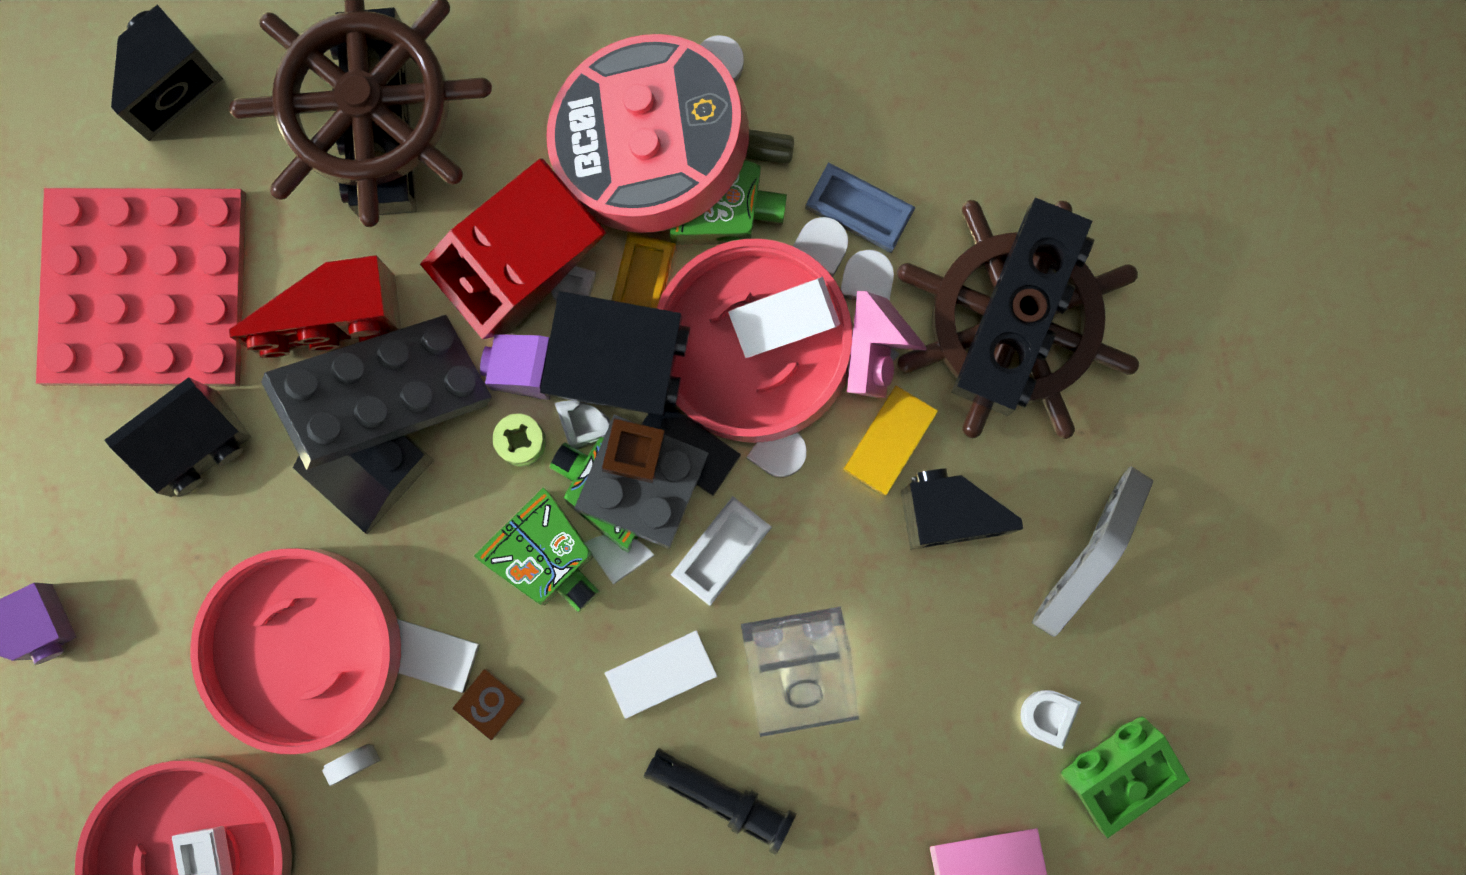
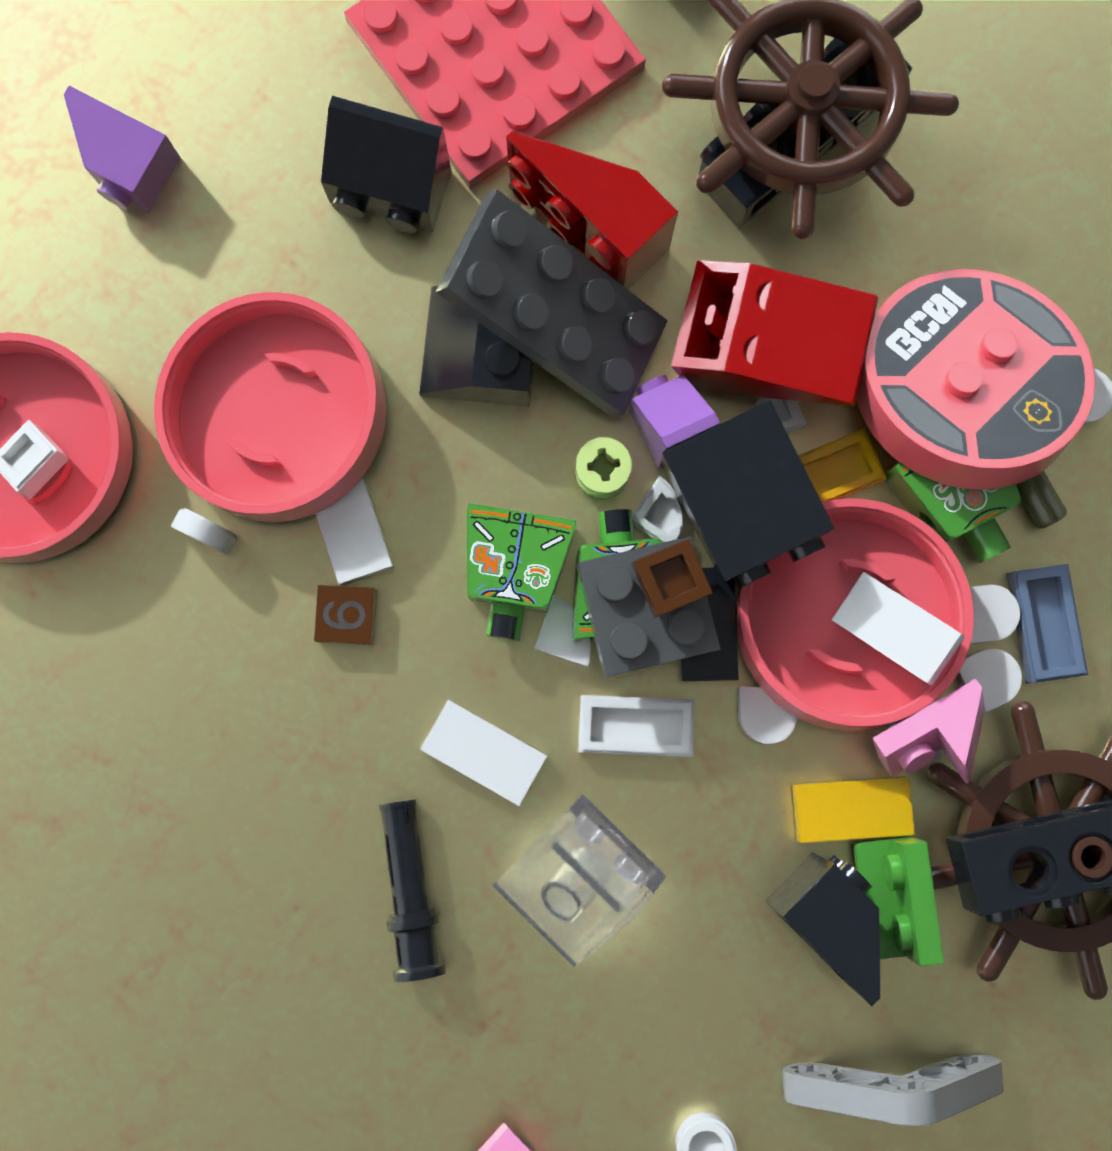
camera: 55 degrees right, 0 degrees up
none -> bright green bracket [853,836,944,966]

